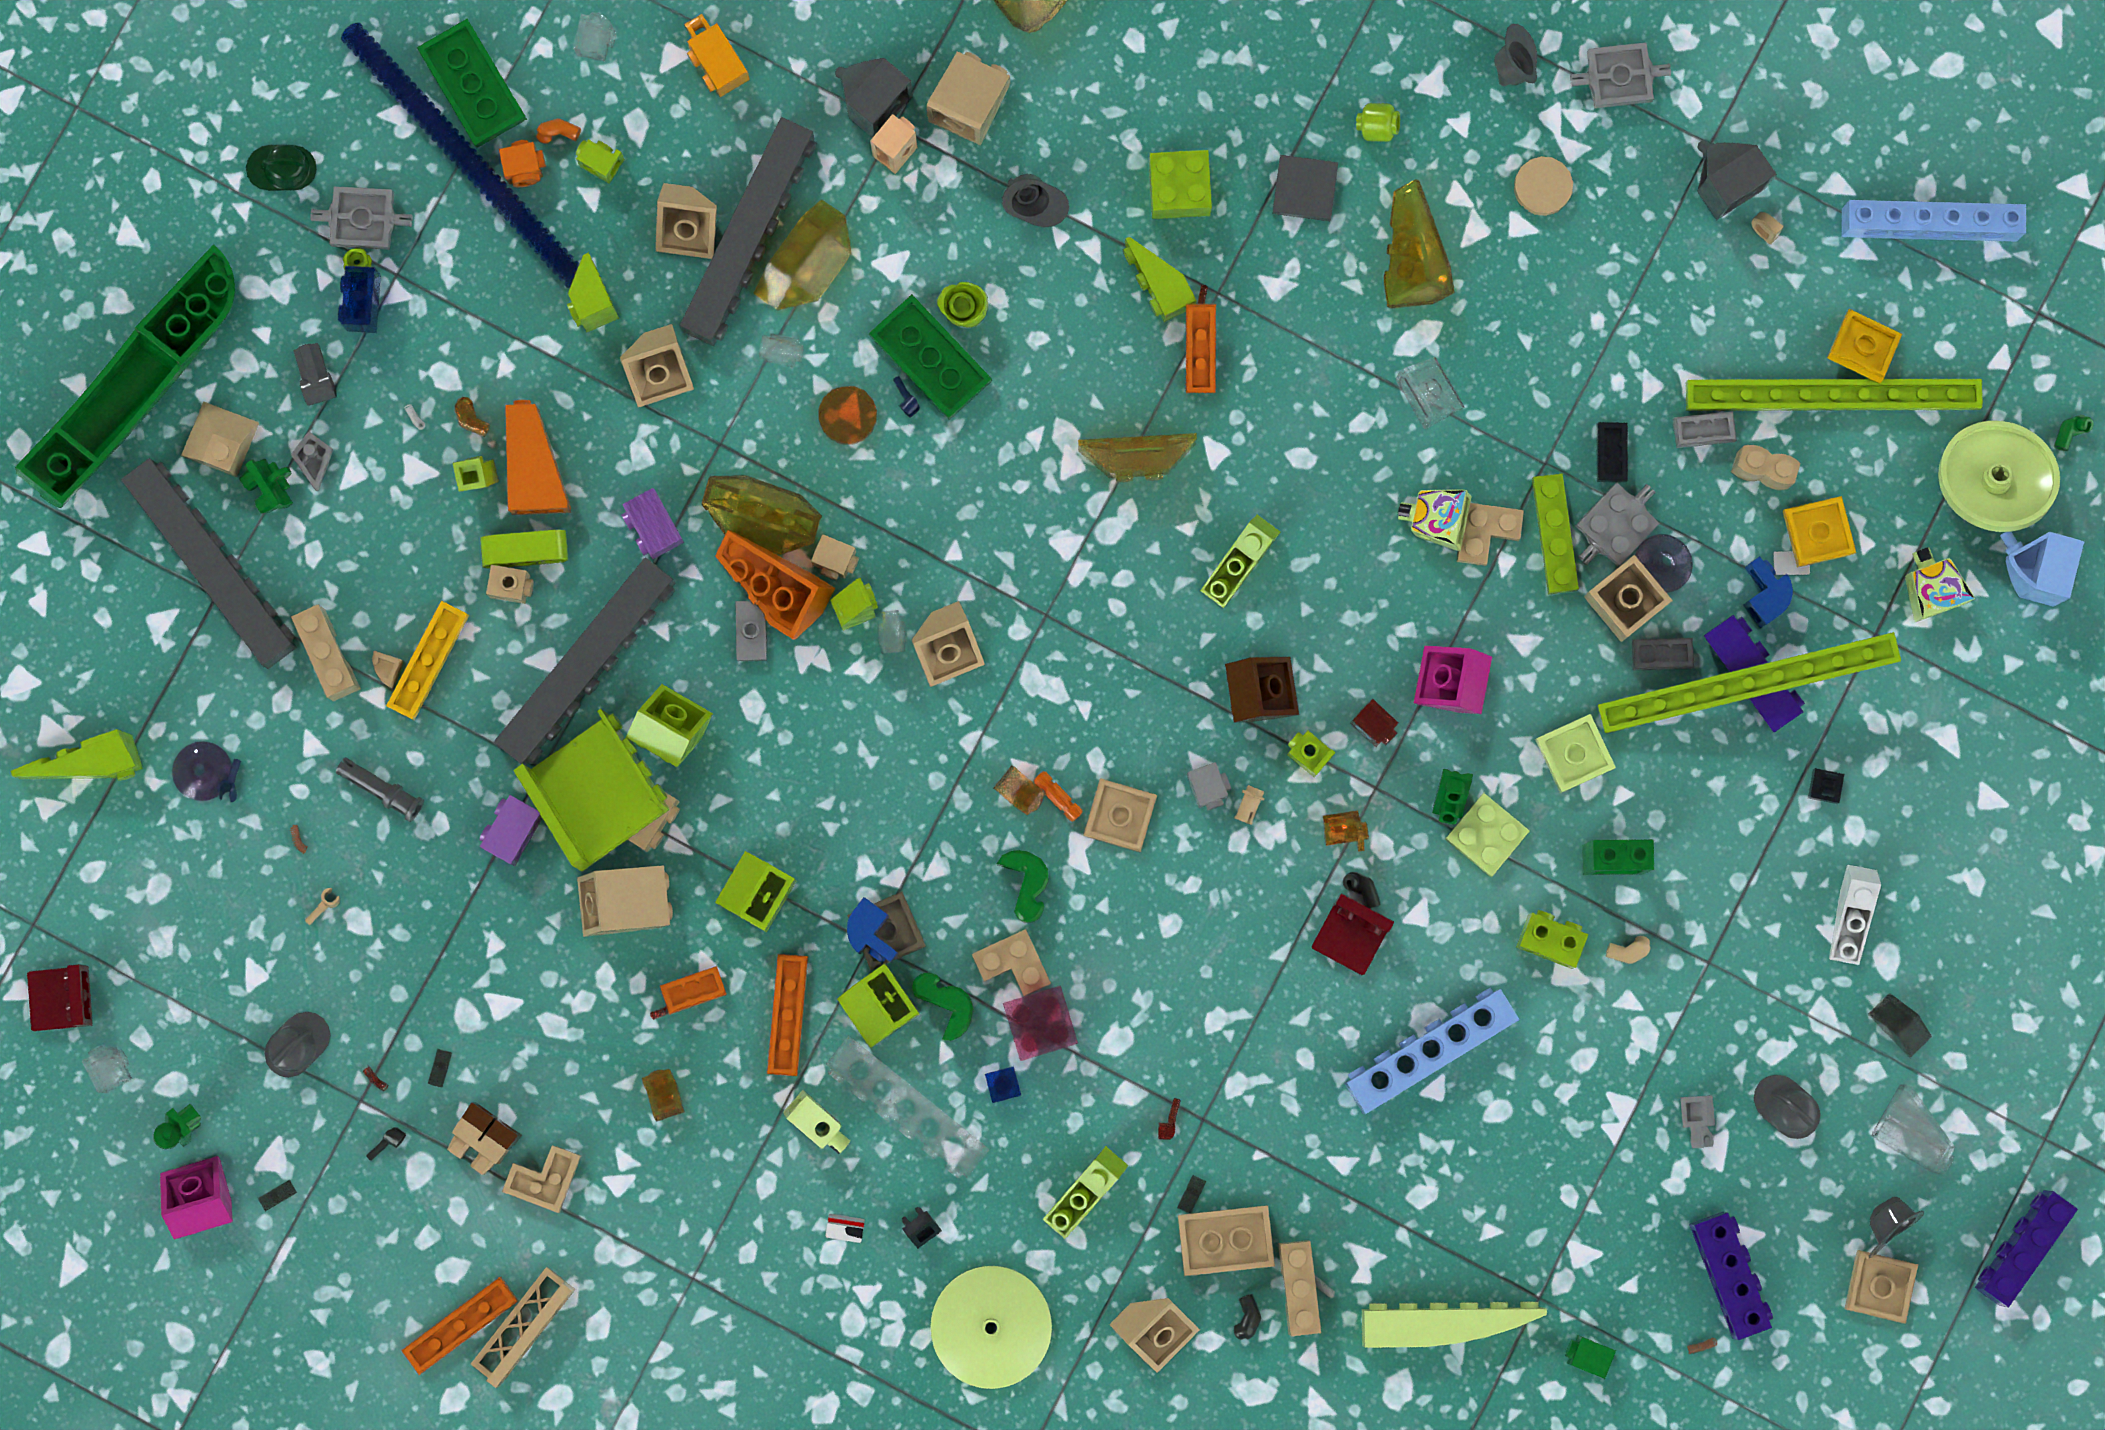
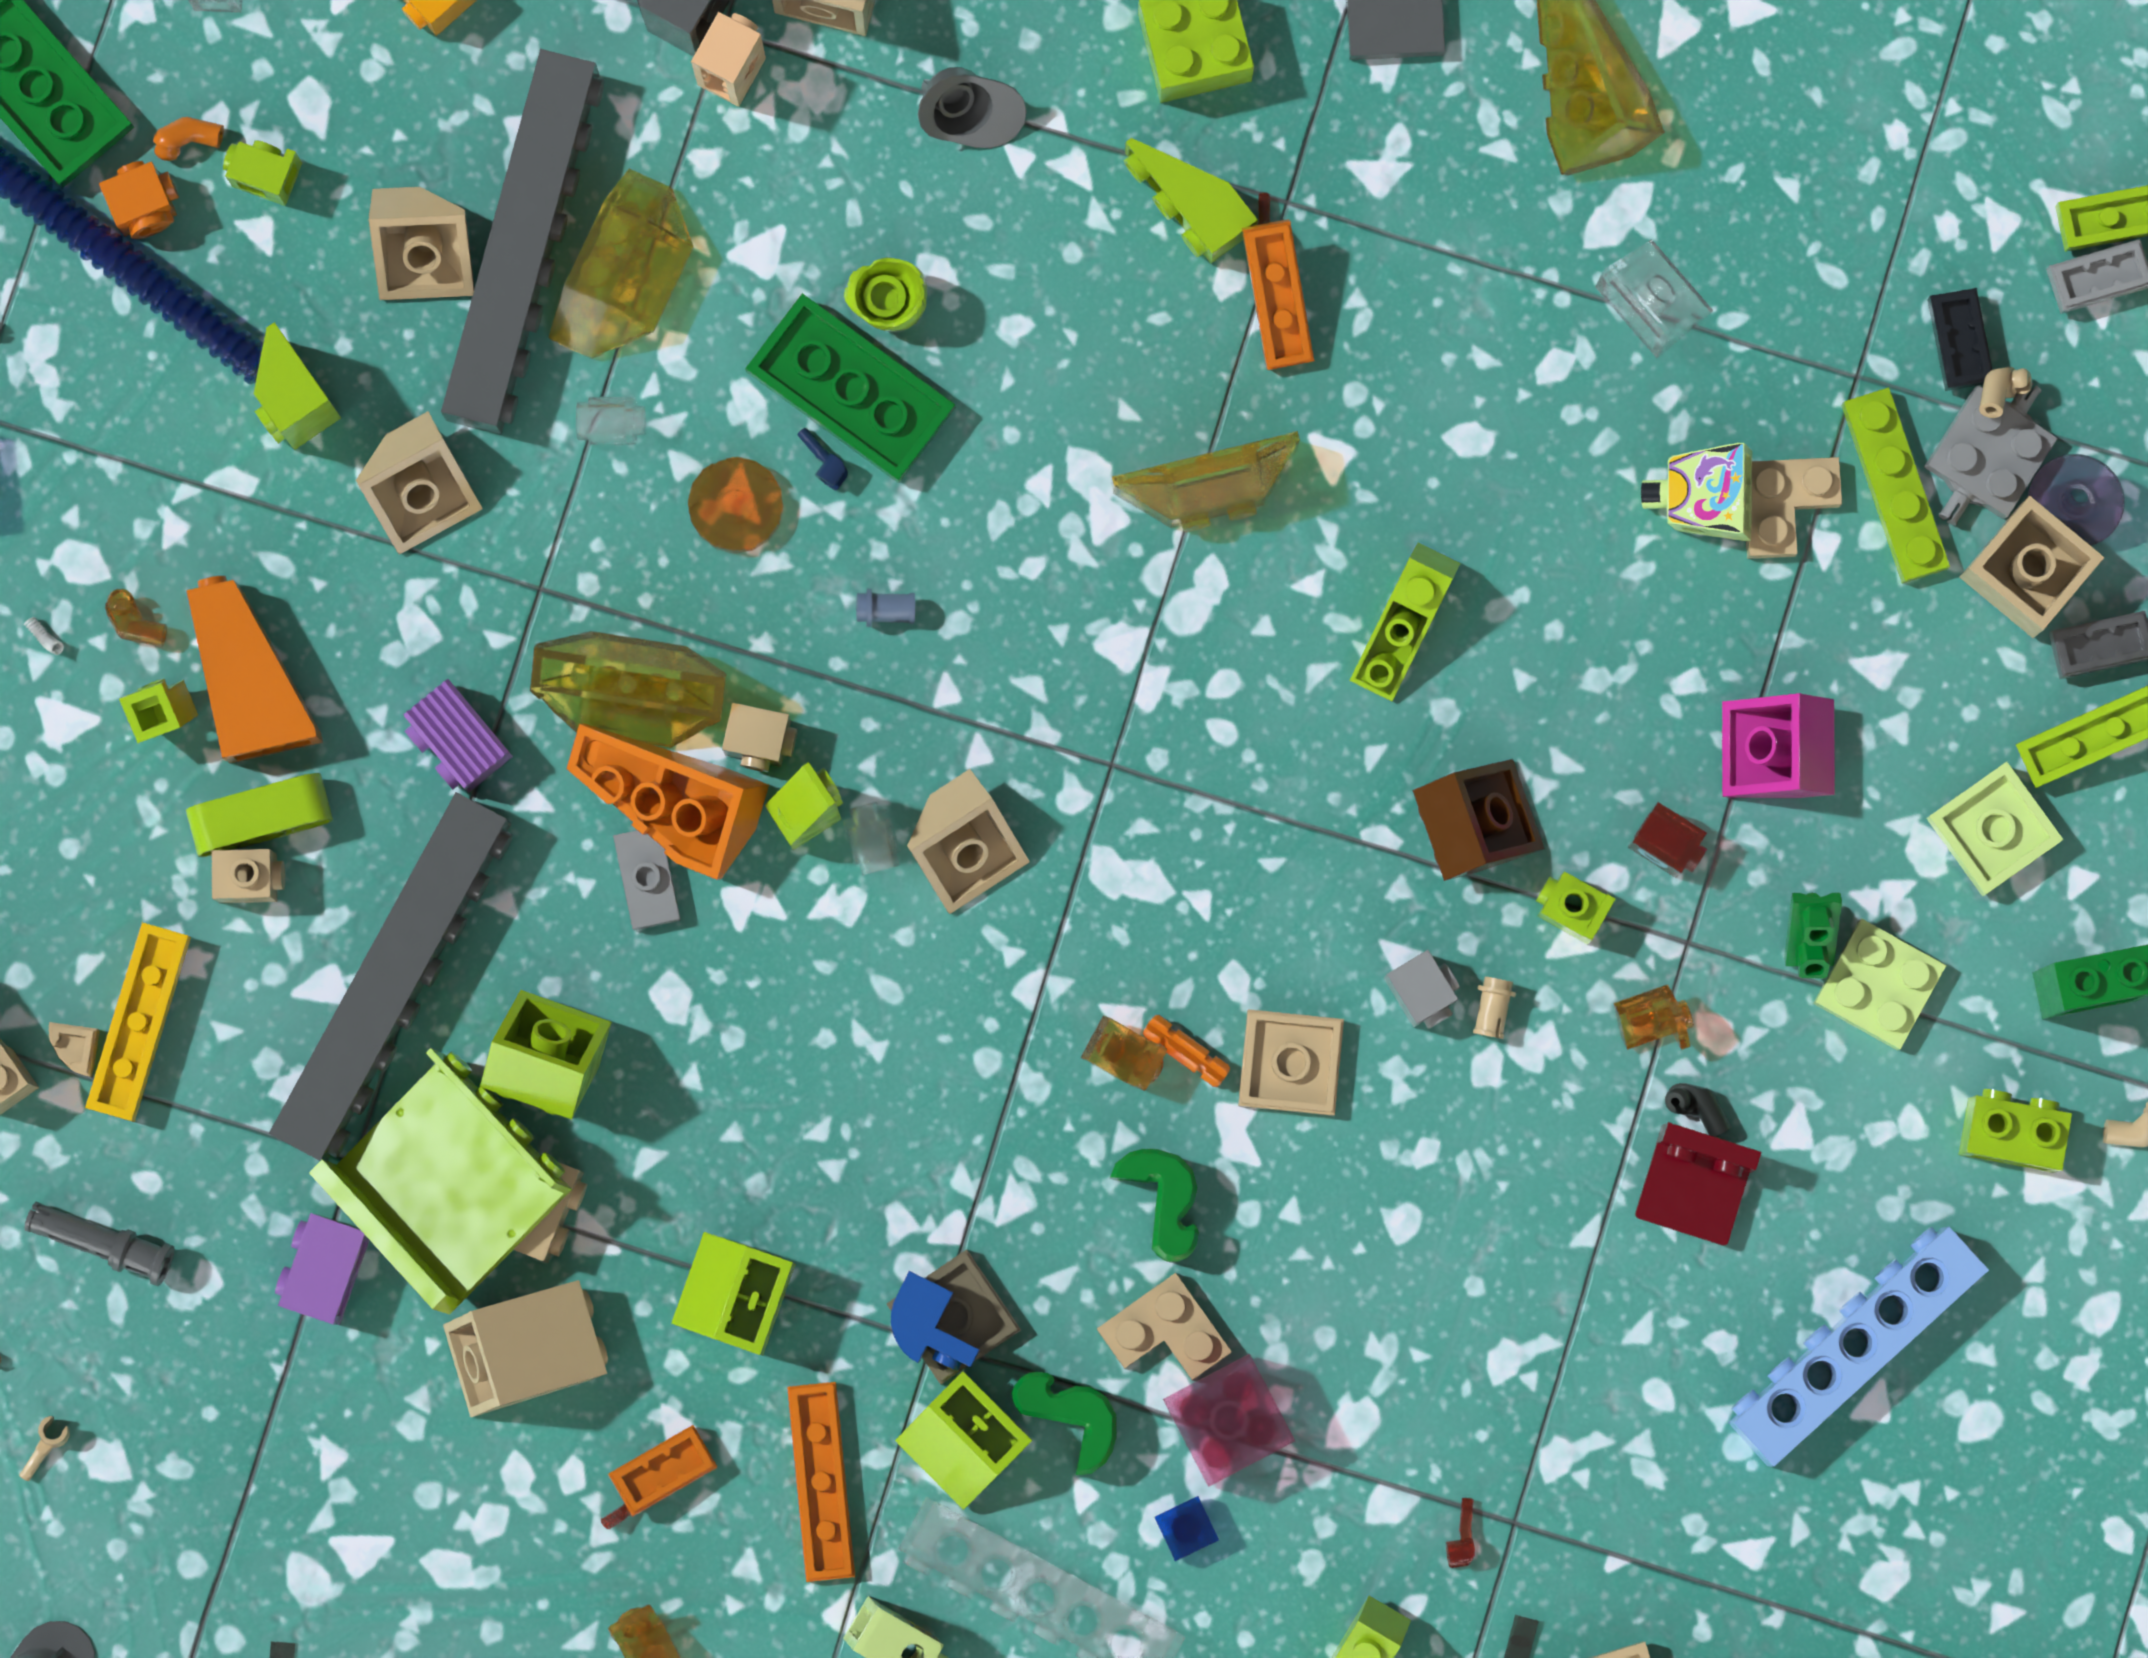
camera: 10 degrees left, 0 degrees up
none -> sand blue pin [856,589,915,627]
none -> tan arm [1979,367,2032,418]

